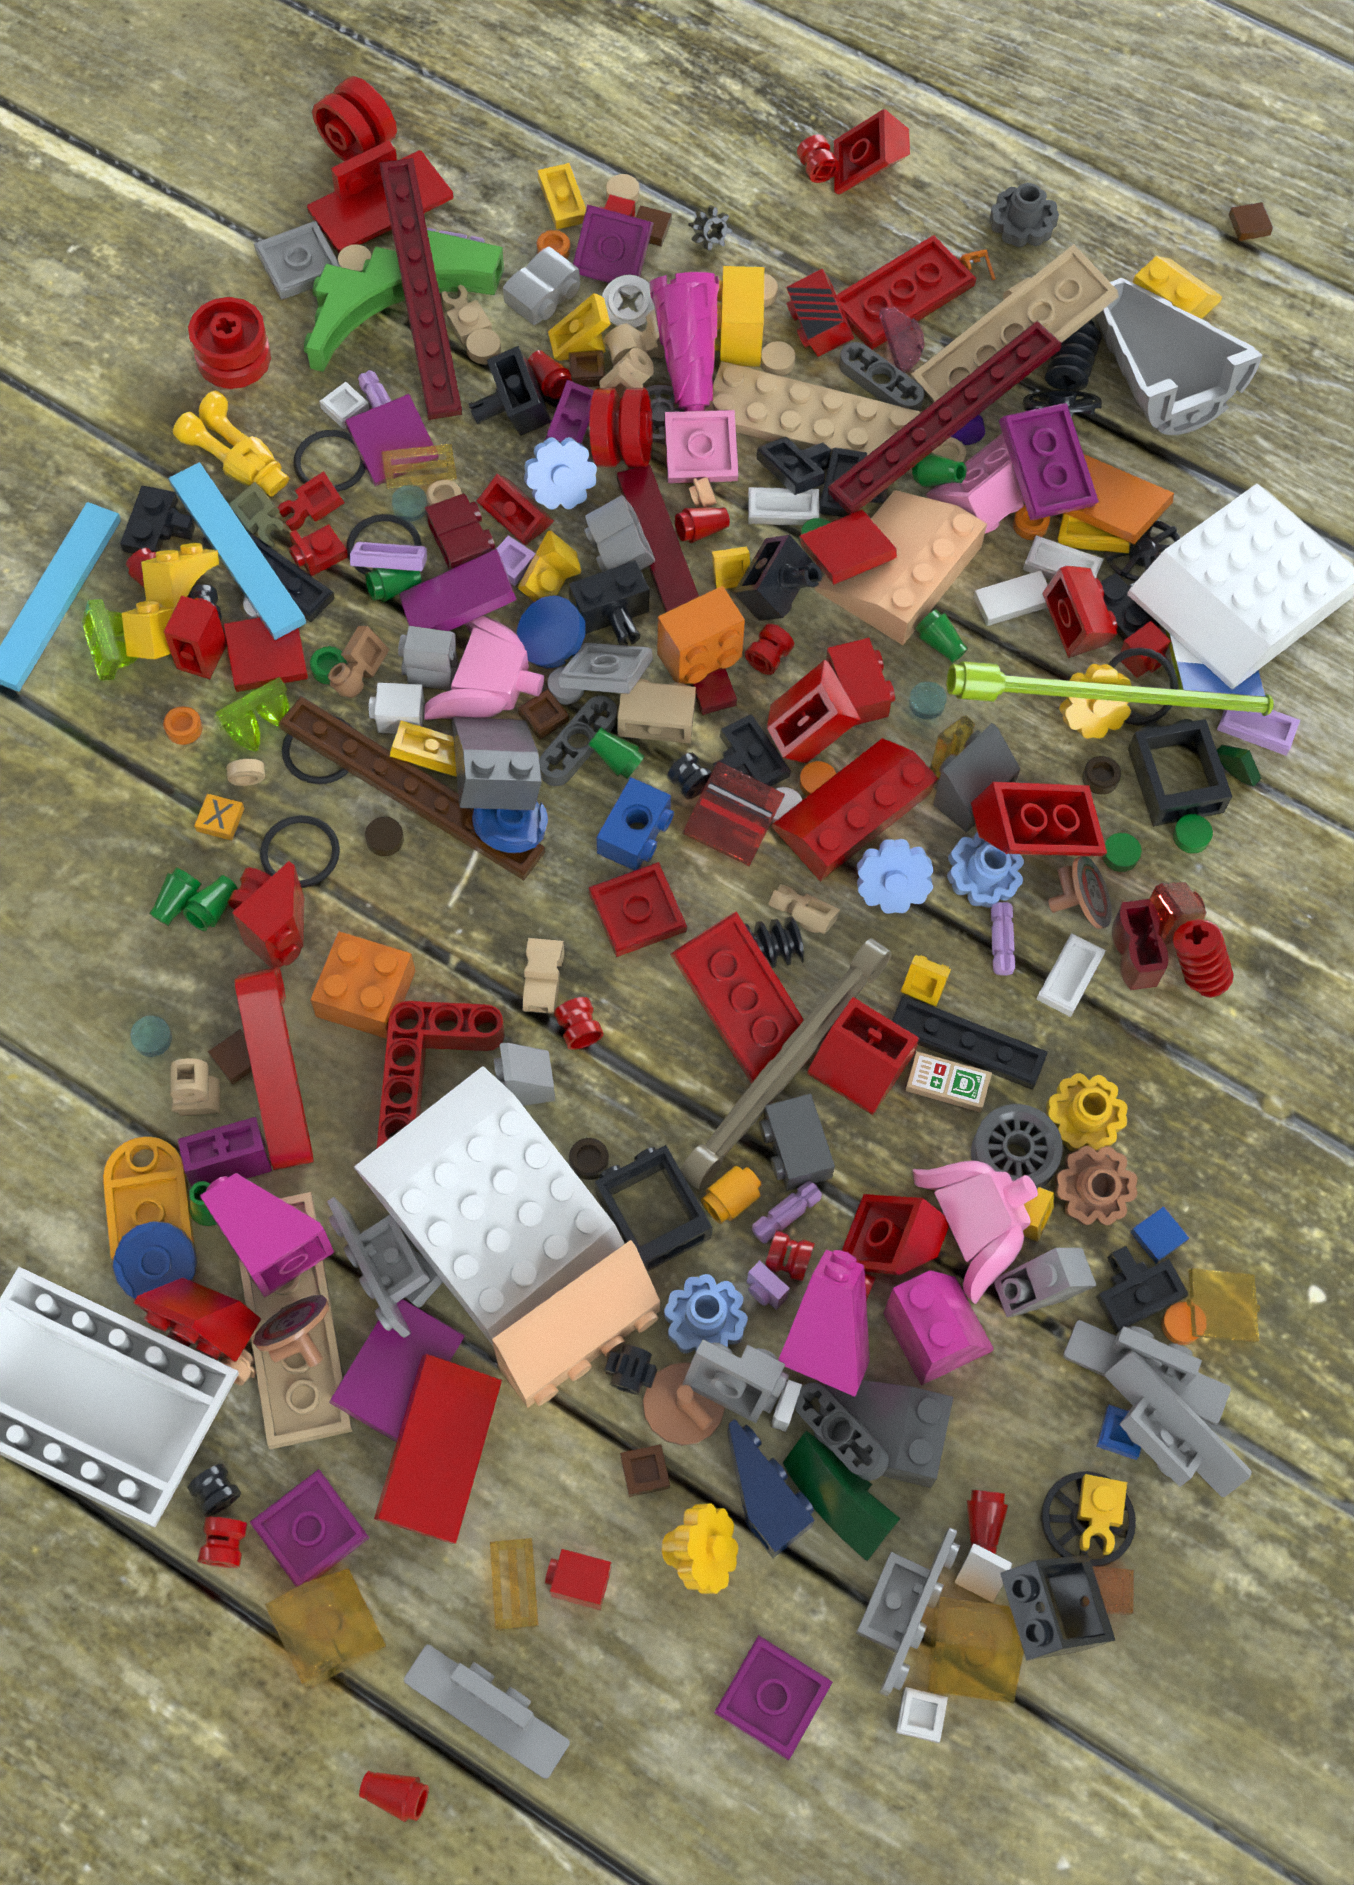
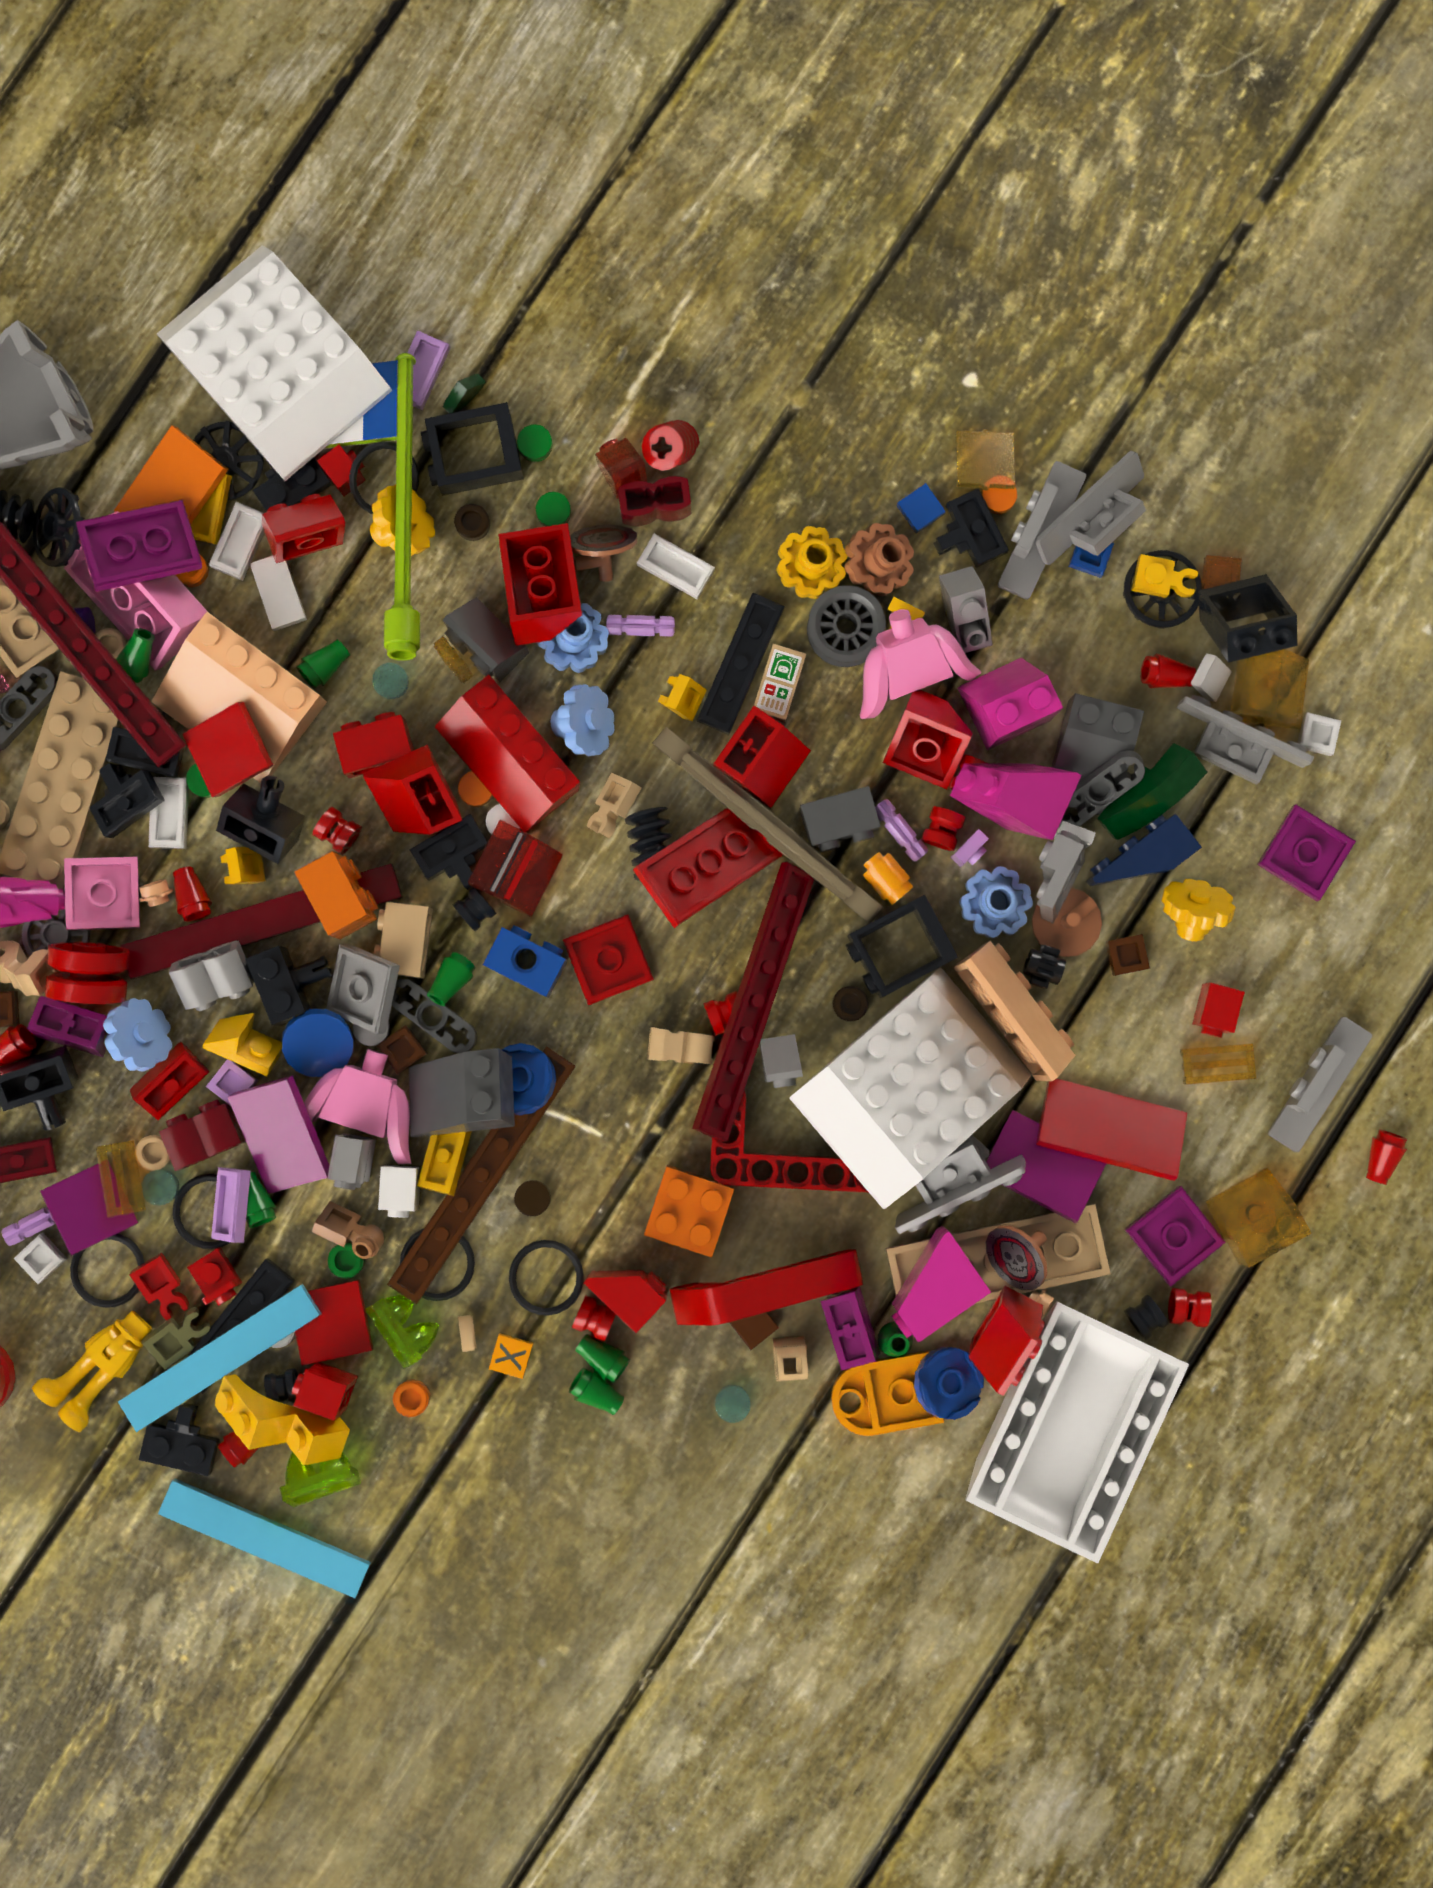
camera: 90 degrees left, 20 degrees up
none -> dark red tile [692,862,814,1141]

